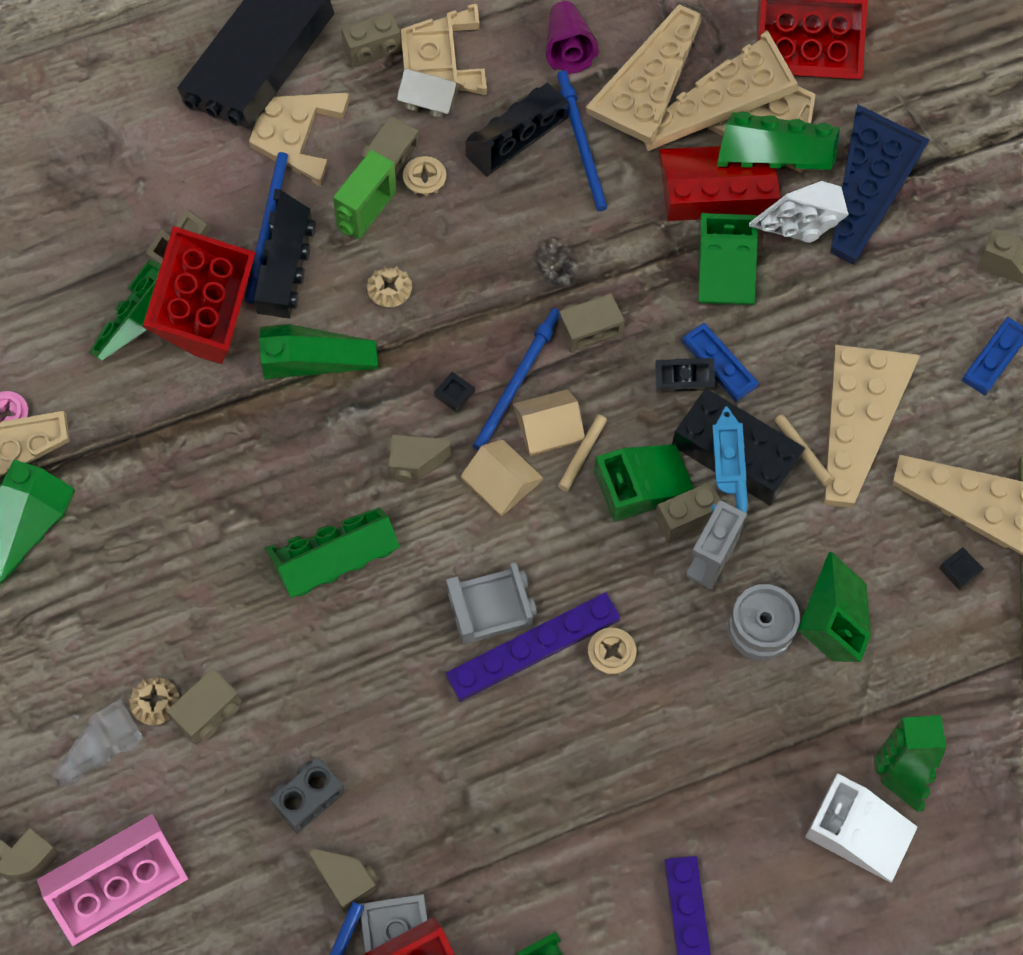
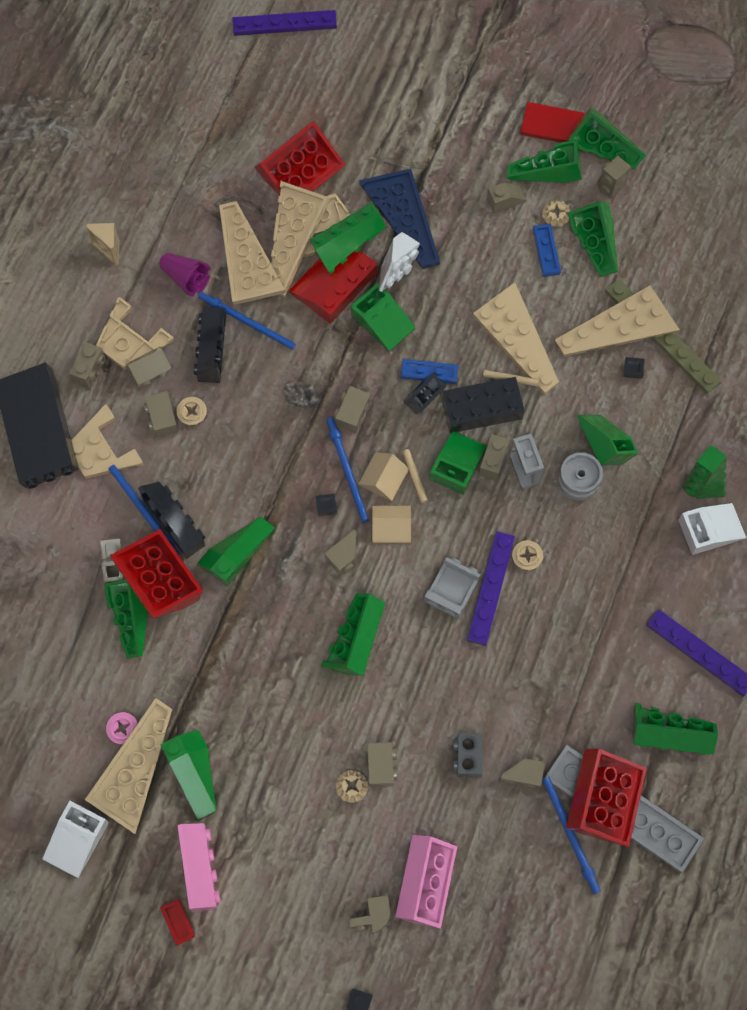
camera: 45 degrees left, 5 degrees up
clear slope [52,699,144,787] -> none
bright green window [333,150,396,240] -> none
tan gear [367,266,412,307] -> none
dark azure plate [712,406,748,513] -> none

